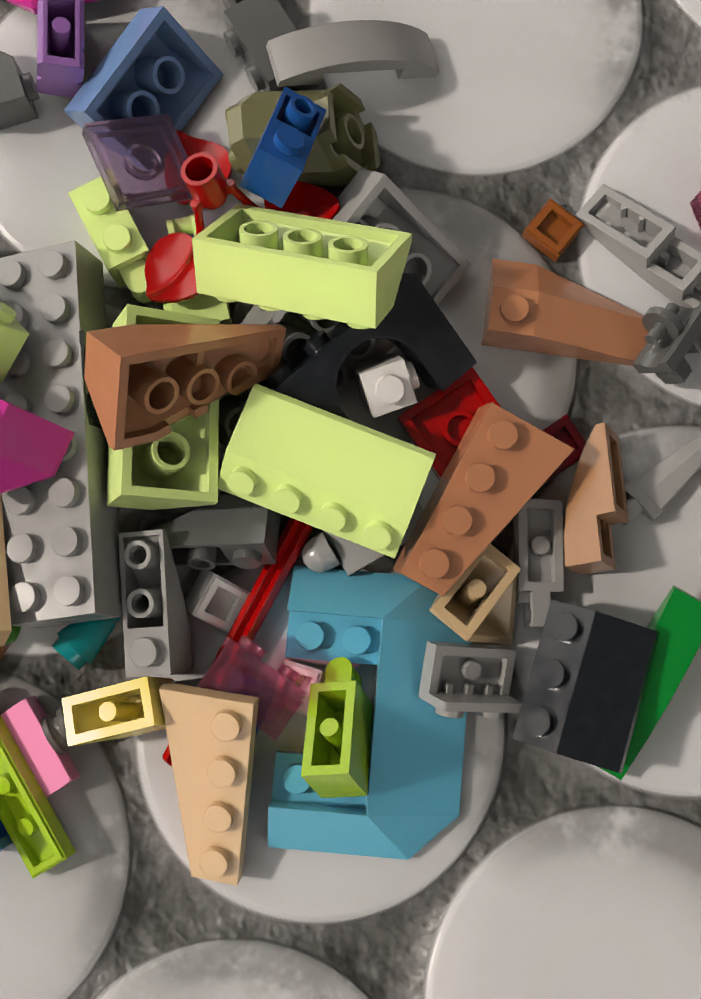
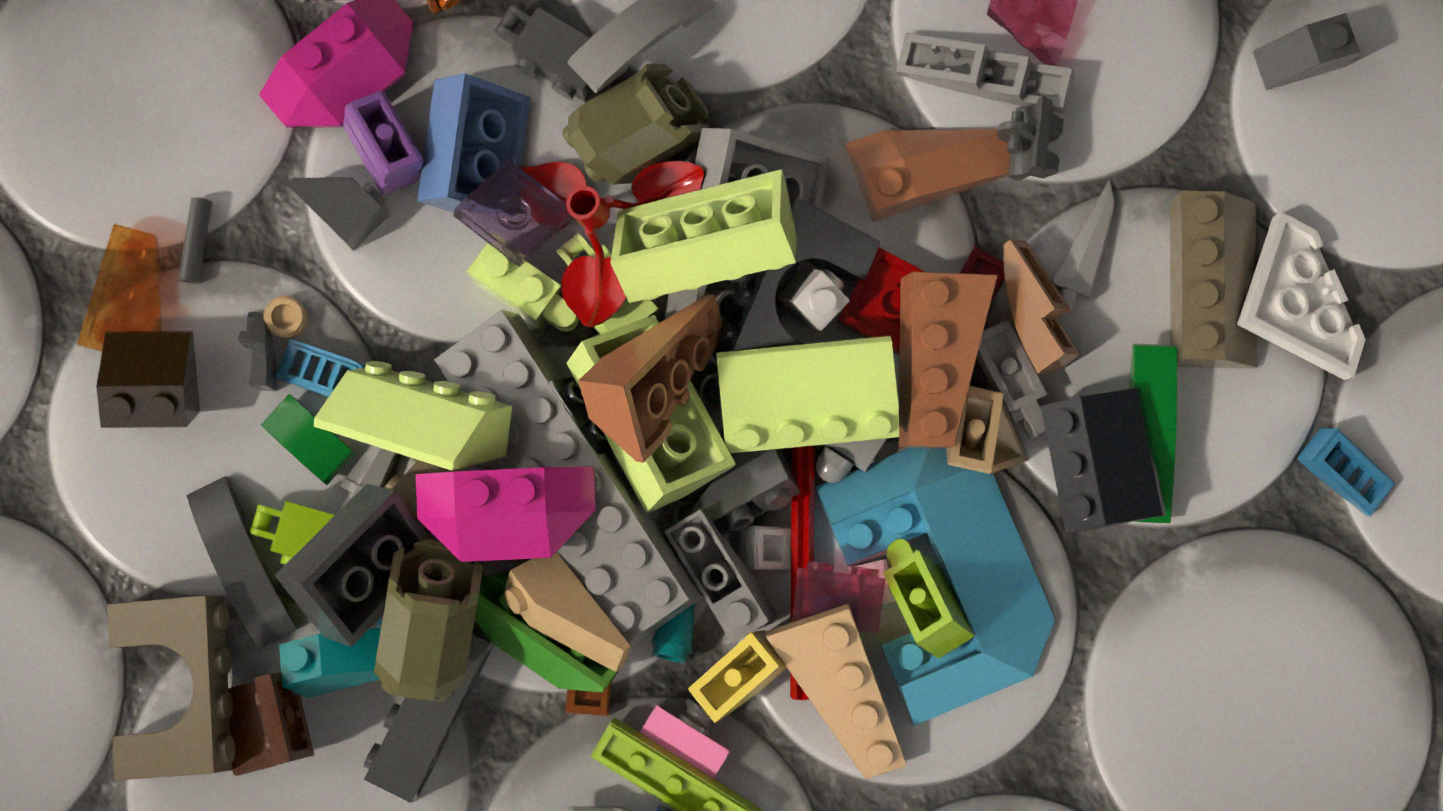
camera: 25 degrees left, 0 degrees up
blue slope [239,87,327,208] -> none
light grey bracket [418,641,522,719] -> none
dark orange tile [521,198,585,263] -> none

